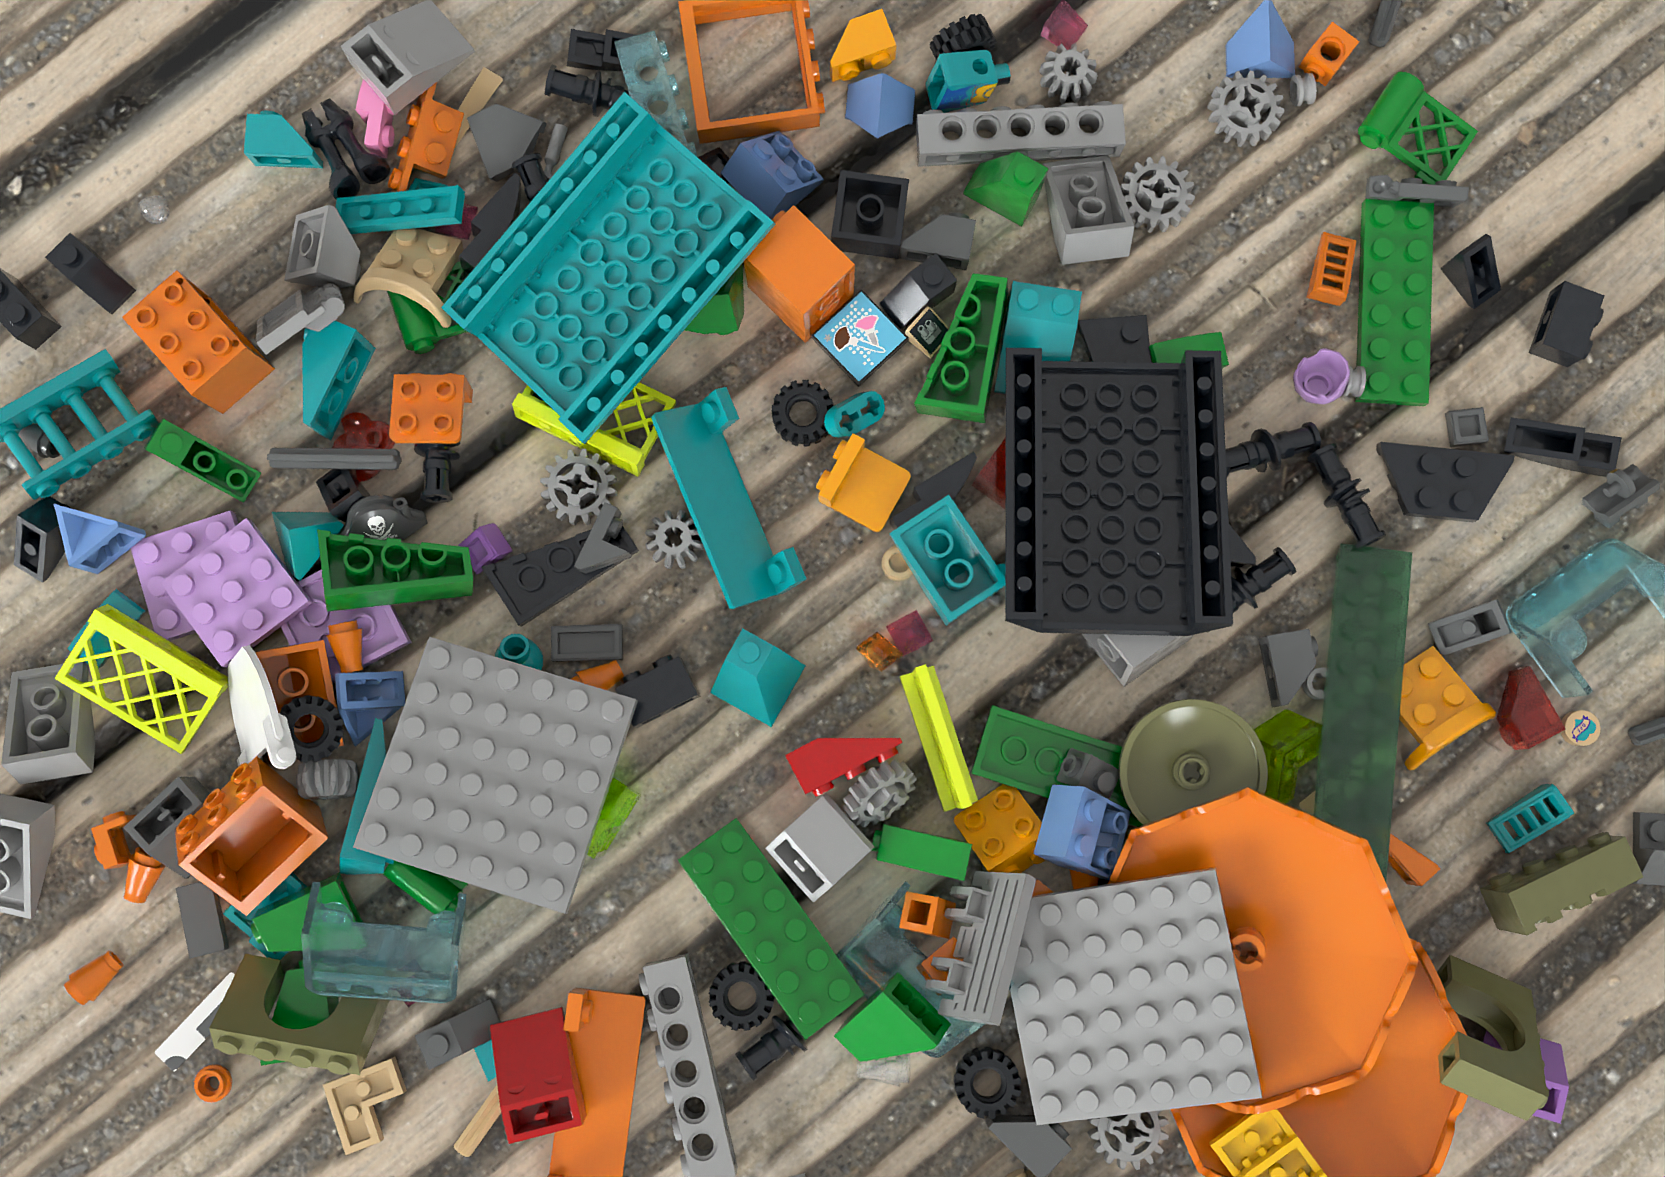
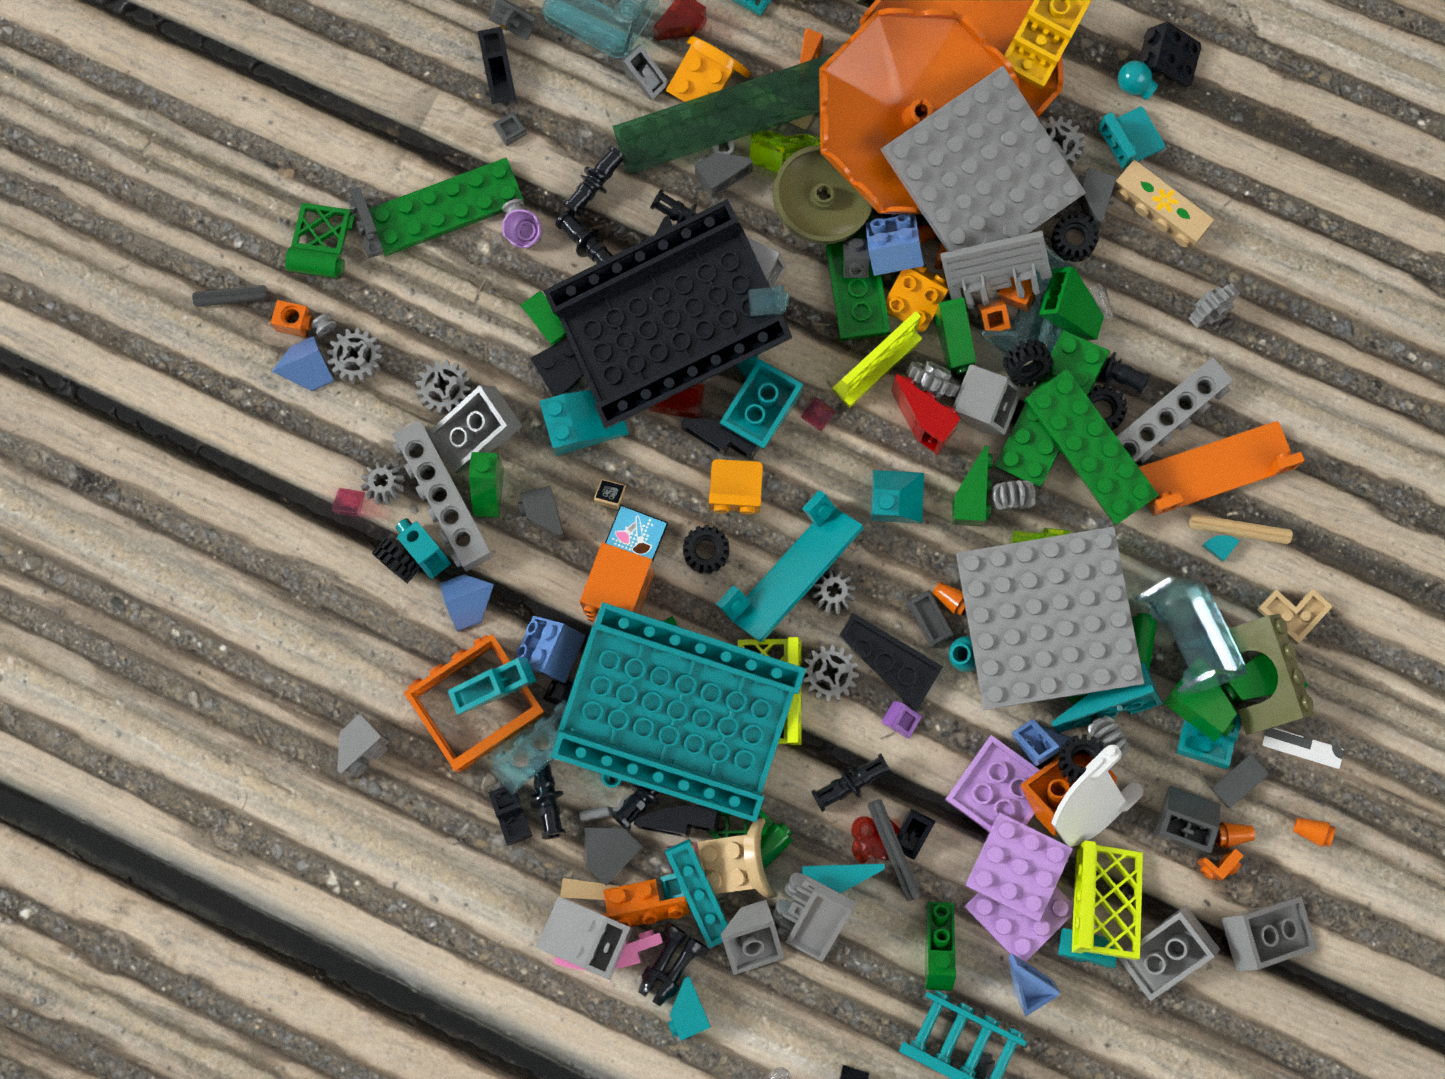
camera: 115 degrees left, 5 degrees down
black slope [14,496,70,583] -> none
orange container [122,270,275,414] -> none
orange container [175,756,328,916] -> none
orange plate [194,1064,232,1102] -> none
teal slope [272,512,344,581] -> none
green wedge [317,529,474,612] -> none
orange cone [326,620,363,673] -> none
dark grey hat [337,495,428,541] -> none
orange bracket [389,373,473,444] -> none
dark grey slope [415,998,501,1070] -> none
red slope [490,1007,587,1144] -> none
dark grey slope [574,502,632,574] -> none
black brick [615,654,701,728] -> none
teal beam [824,391,885,438] -> none
light orange slope [830,9,896,82] -> none
black brick [831,170,909,259] -> none
clear orange slope [856,631,903,672] -> none
black slope [879,253,957,330] -> none
tan tile [881,546,913,582] -> none
green wedge [914,273,1009,423] -> none
orange slope [1306,232,1357,306] -> none
black wing [1376,442,1515,523] -> none
black slope [1440,234,1501,309] -> none
black brick [1529,281,1605,368] -> none
none -> teal slope [447,657,537,715]
none -> clear light blue bracket [748,285,789,317]
none -> green slope [952,445,993,526]
none -> light grey gear [991,480,1036,511]
none -> black tyre [1003,339,1054,387]
none -> green plate [1024,369,1158,526]

